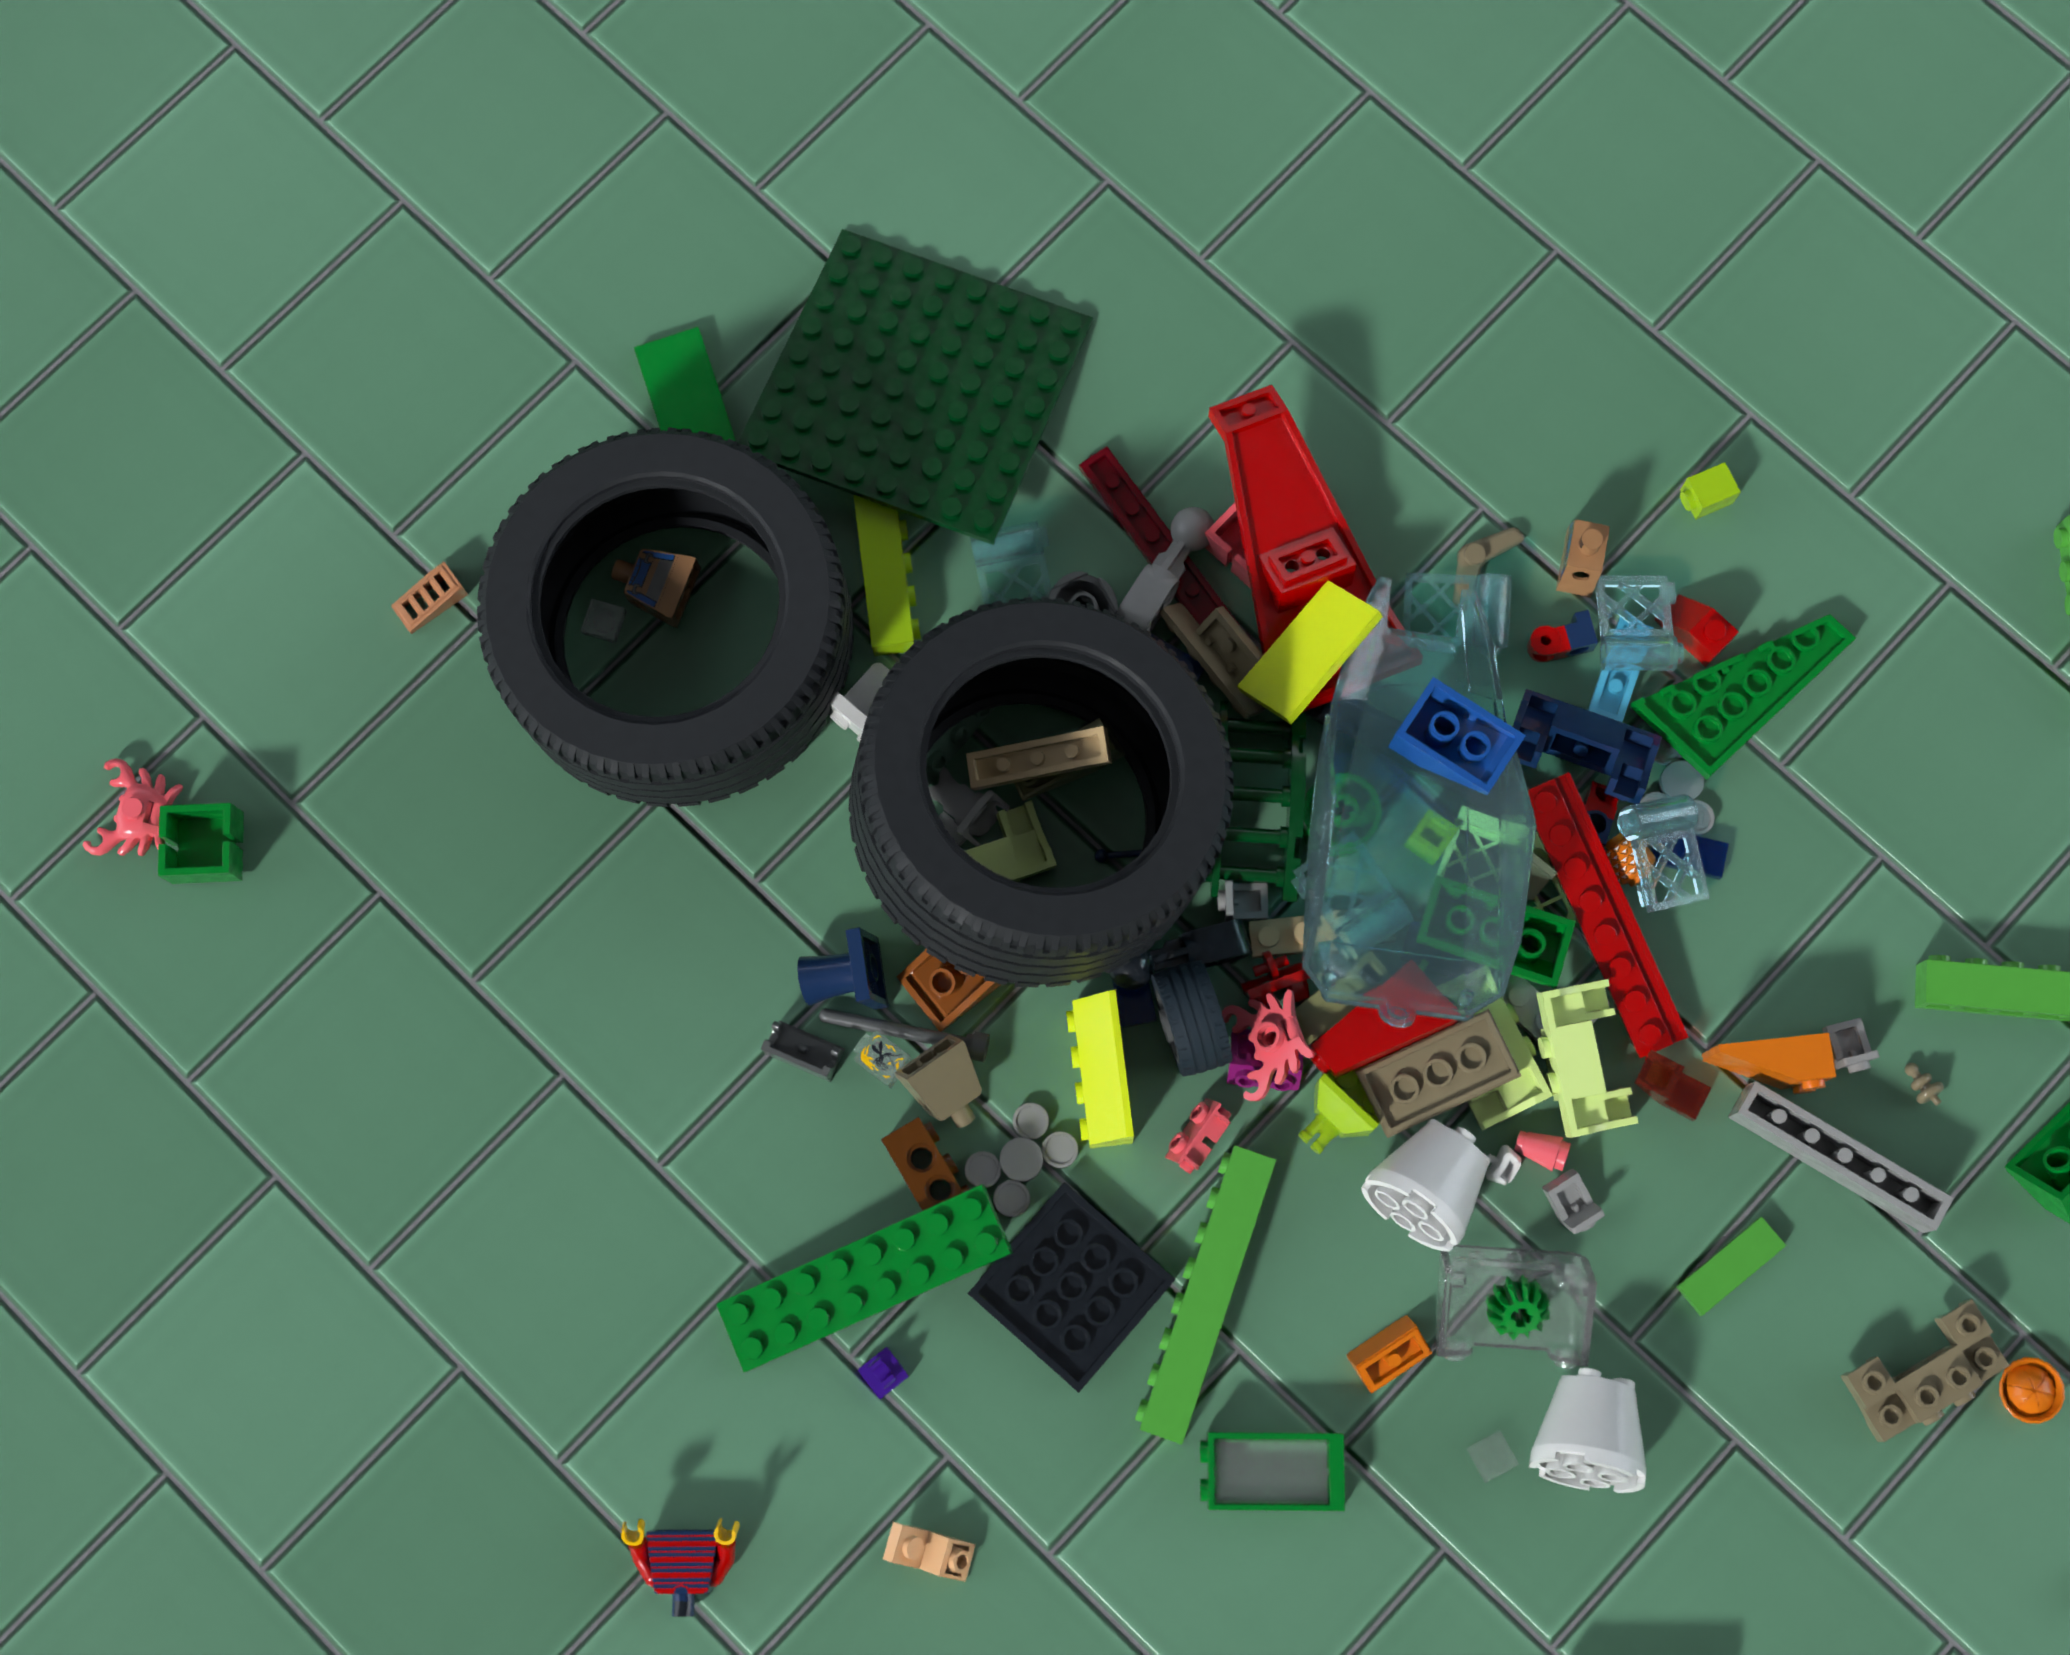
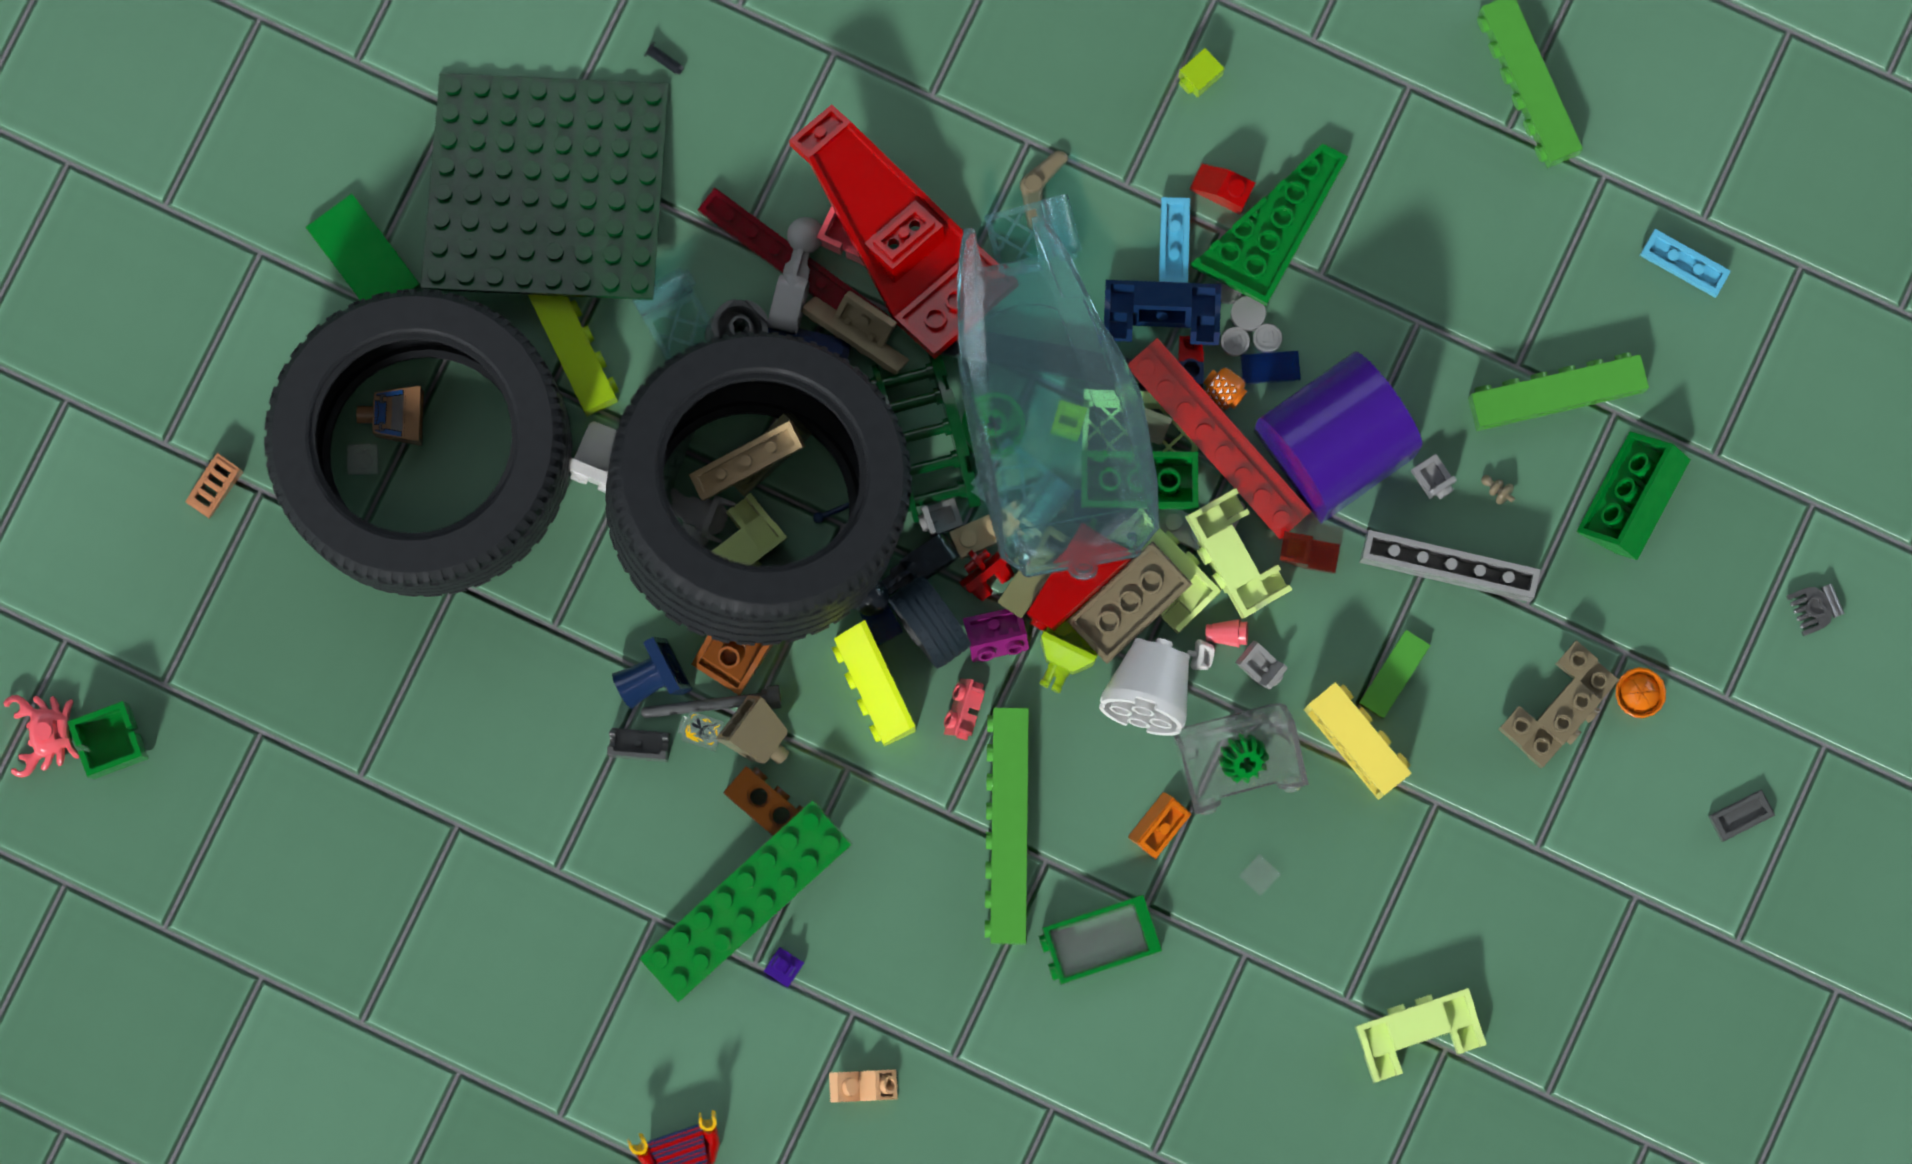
camera: 25 degrees left, 5 degrees up
light grey piece [965,1103,1078,1217] -> none
black plate [967,1182,1176,1393] -> none
coral animal [1222,989,1315,1102] -> none
neon yellow tile [1237,580,1383,724] -> none
blue slope [1388,677,1526,795] -> none
leg [1527,610,1598,663] -> none
white cone [1529,1368,1647,1493] -> none
medium nougat torso [1556,520,1610,597] -> none
clear light blue piece [1596,575,1684,671] -> none
clear light blue piece [1617,794,1710,913] -> none
orange slope [1702,1033,1837,1094] -> none
none -> black piece [644,42,684,75]
none -> dark purple brick [1253,351,1423,524]
none -> light yellow brick [1304,682,1411,800]

